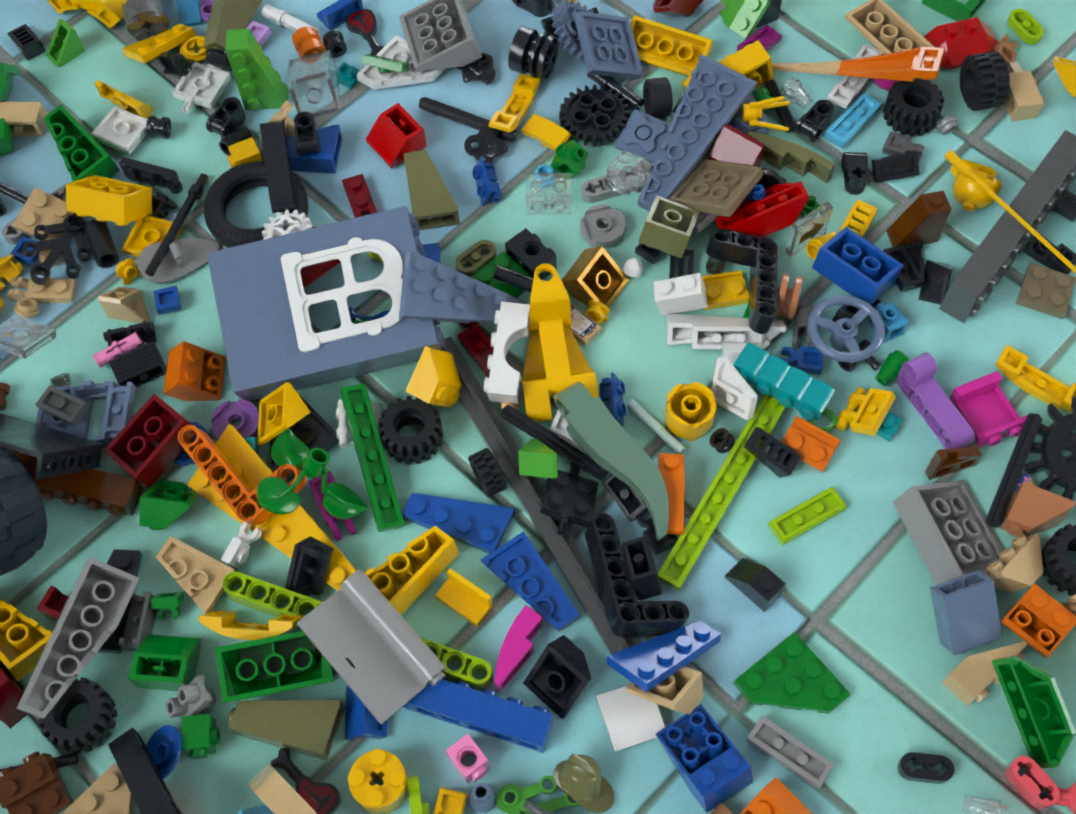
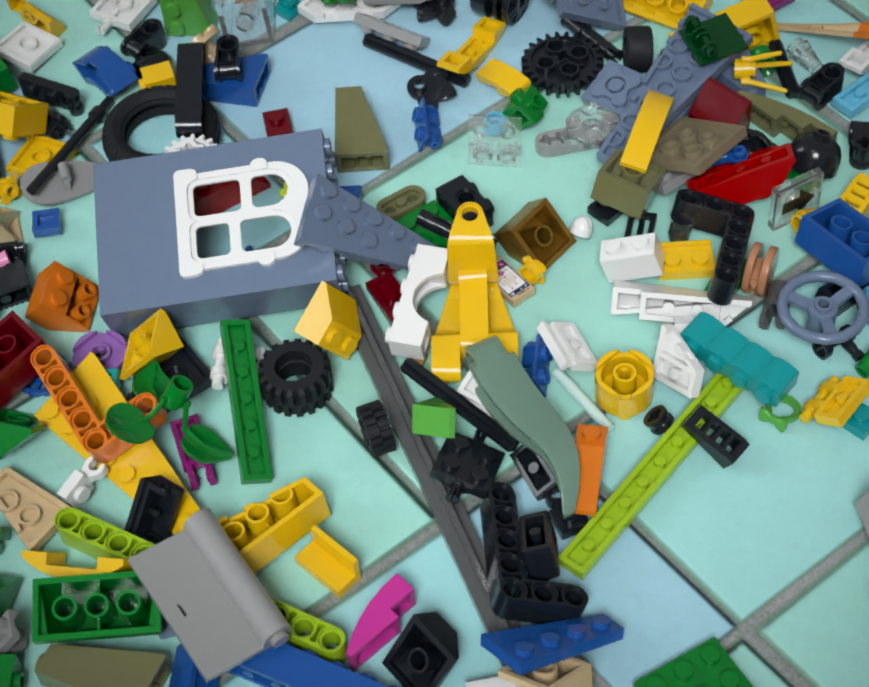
camera: 10 degrees right, 10 degrees down
black wheel [146,115,171,139] -> none
red slope [366,103,427,169] -> none
blue wing [402,493,515,554] -> none
blue wing [480,531,581,632] -> none
light grey plate [580,204,626,248] -> none
black slope [725,558,786,612] -> none
lime tile [768,486,847,546] -> none
blue plate [781,346,823,375] -> none
orange plate [781,416,841,473] -> none
none -> blue brick [72,46,138,97]
none -> light grey plate [353,13,430,51]
none -> white plate [537,320,598,372]
none -> yellow slope [619,89,674,174]
none -> dark green hinge [678,13,748,67]
none -> black cylinder [791,129,841,179]

